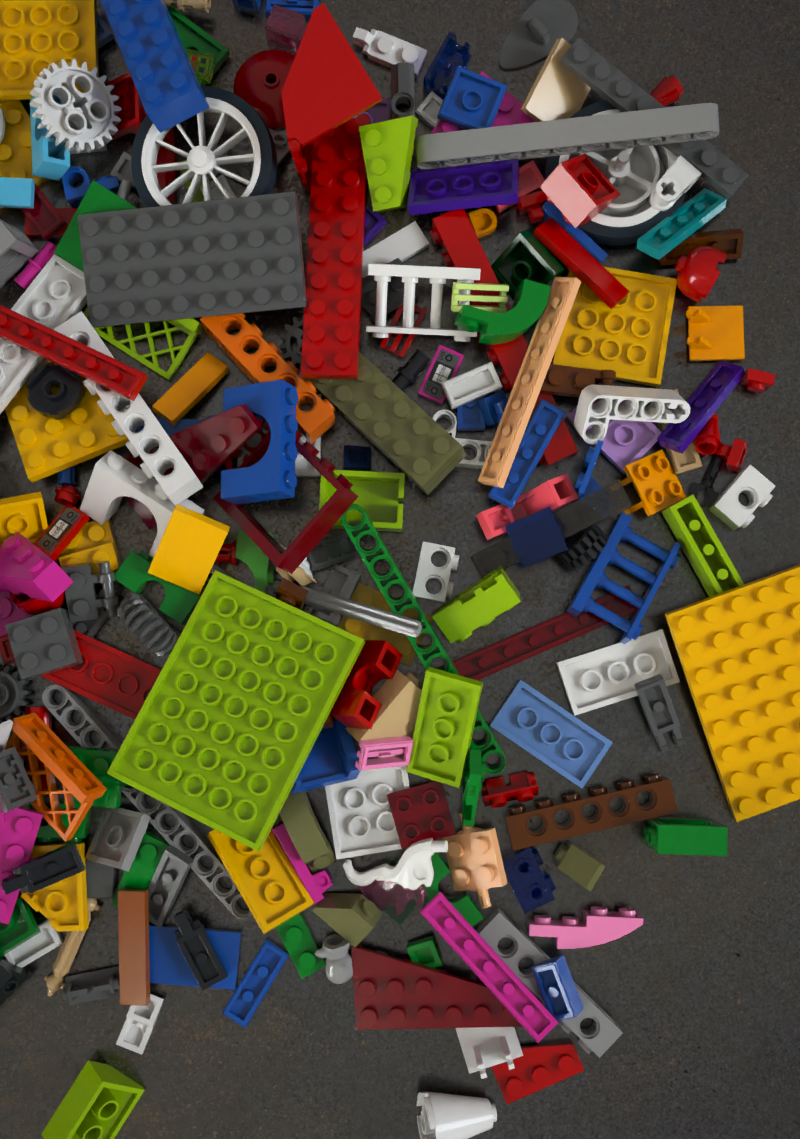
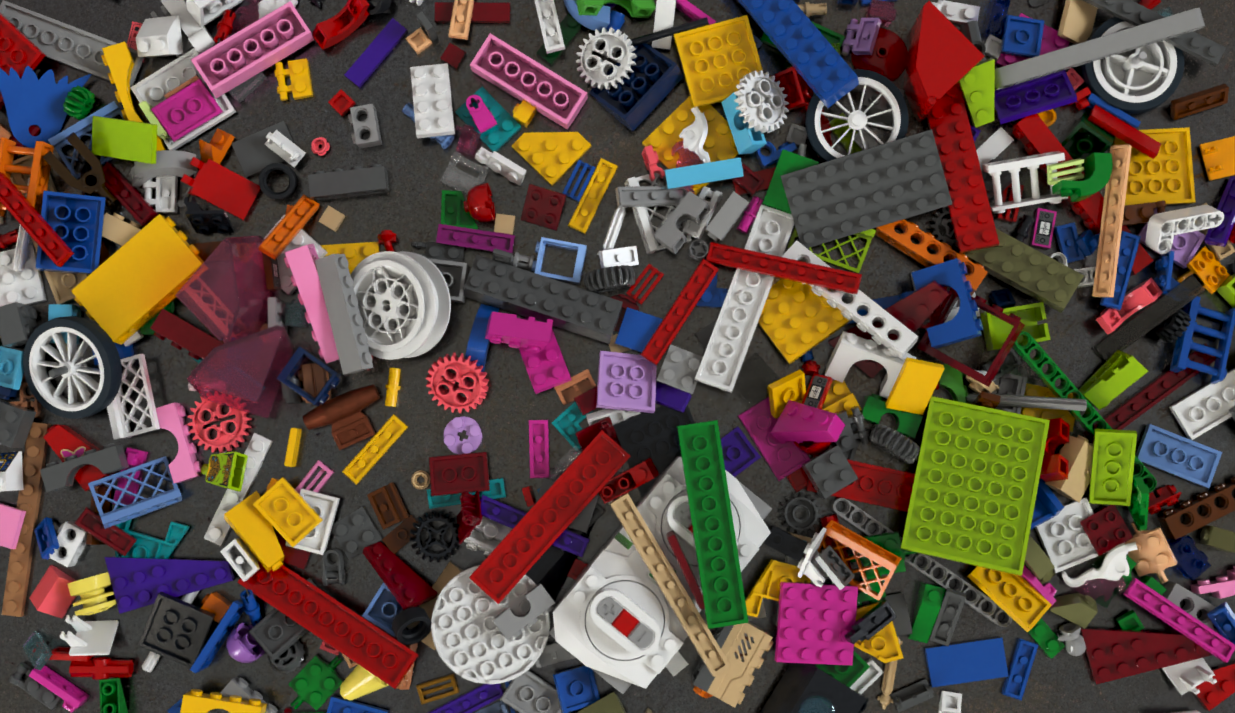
camera: 15 degrees left, 0 degrees up
black plate [27,364,86,420] -> none
light grey plate [85,807,151,872] -> none
dark orange tile [118,889,150,1006] -> none
light orange tile [152,352,229,426] -> none
black hinge [173,908,229,991] -> none
bright pink tile [355,736,414,771] -> none
white brick [413,541,459,603] -> none
white tile [441,362,503,410] -> none
clear blue piece [505,506,569,568] -> none
slope [540,154,621,228] -> none
teal plate [636,188,727,260] -> none
white piece [649,155,702,211] -> none
red cylinder [674,246,727,303] -> none
none -> lavender plate [841,18,881,56]

